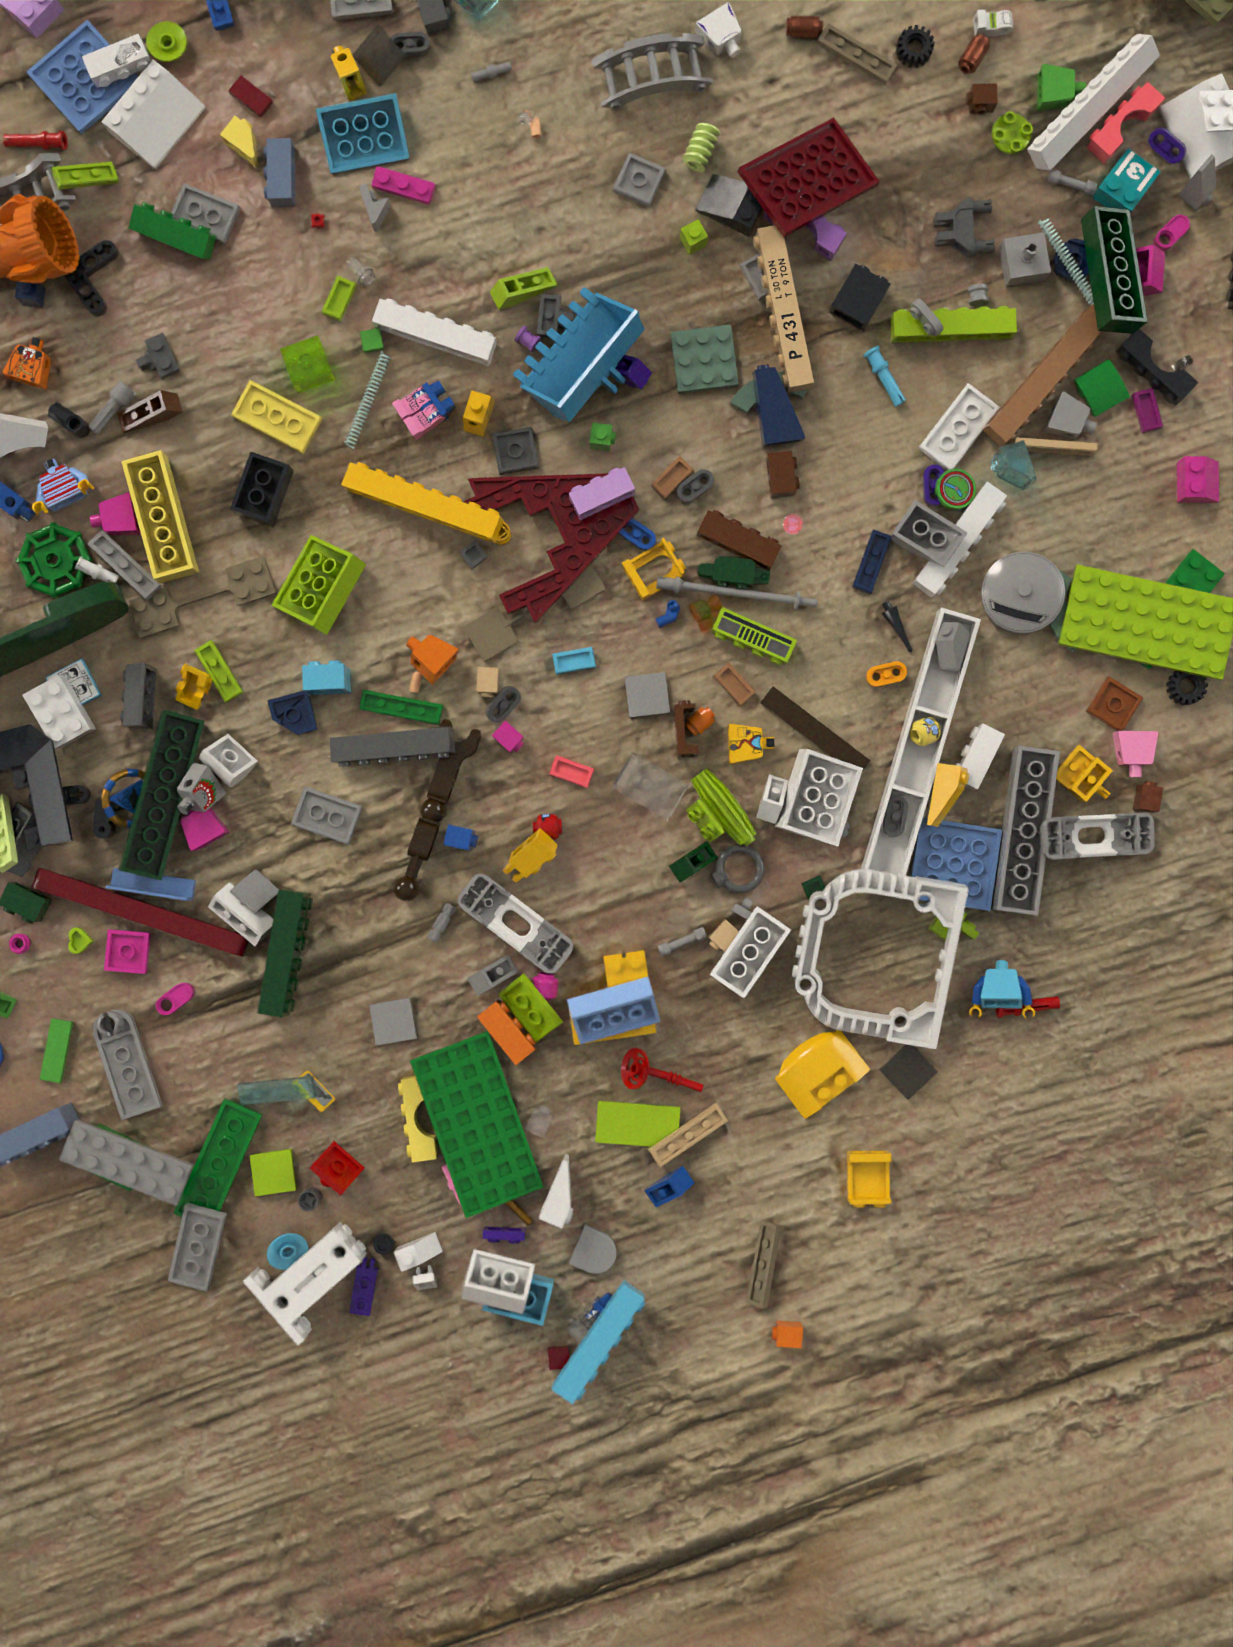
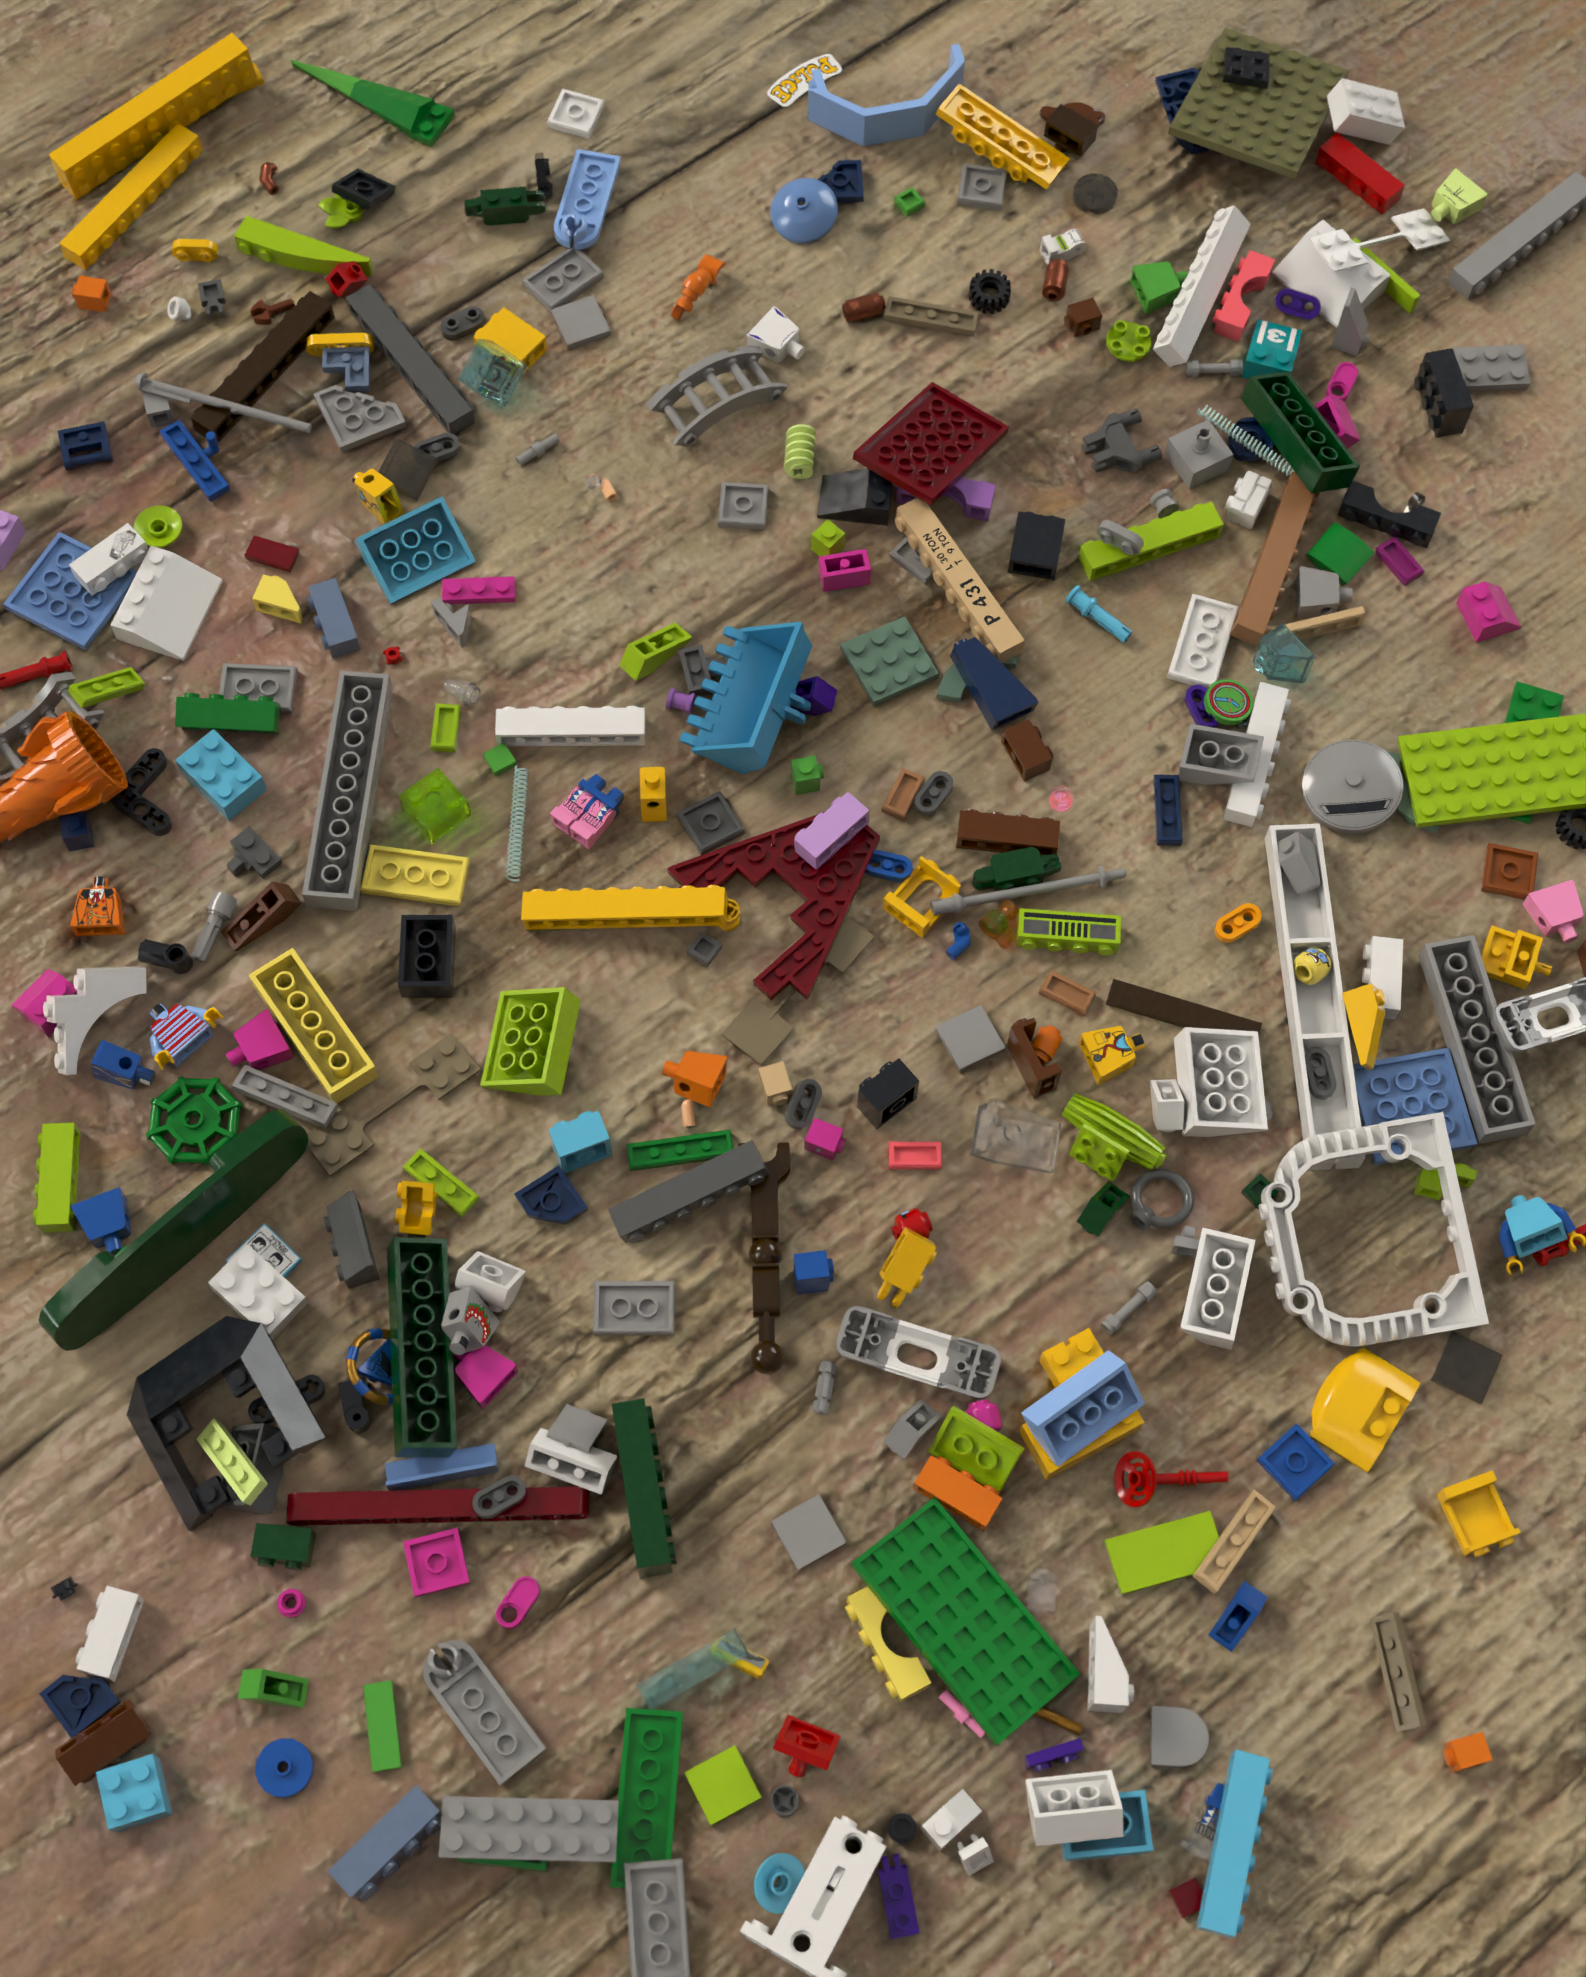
camera: 25 degrees left, 20 degrees down
lime tile [68,927,94,954] -> none
white pin [75,557,119,584] -> none
medium azure tile [552,647,596,675] -> none
tan brick [708,919,739,952] -> none
black piece [881,600,912,652] -> none
none -> medium azure brick [175,729,267,821]
none -> light grey brick [302,670,393,911]
none -> dark grey plate [472,1475,526,1519]
none -> dark pink brick [818,549,871,592]
none -> black brick [857,1058,919,1130]
none -> white brick [1225,471,1273,529]
none -> blue tile [1256,1423,1335,1501]

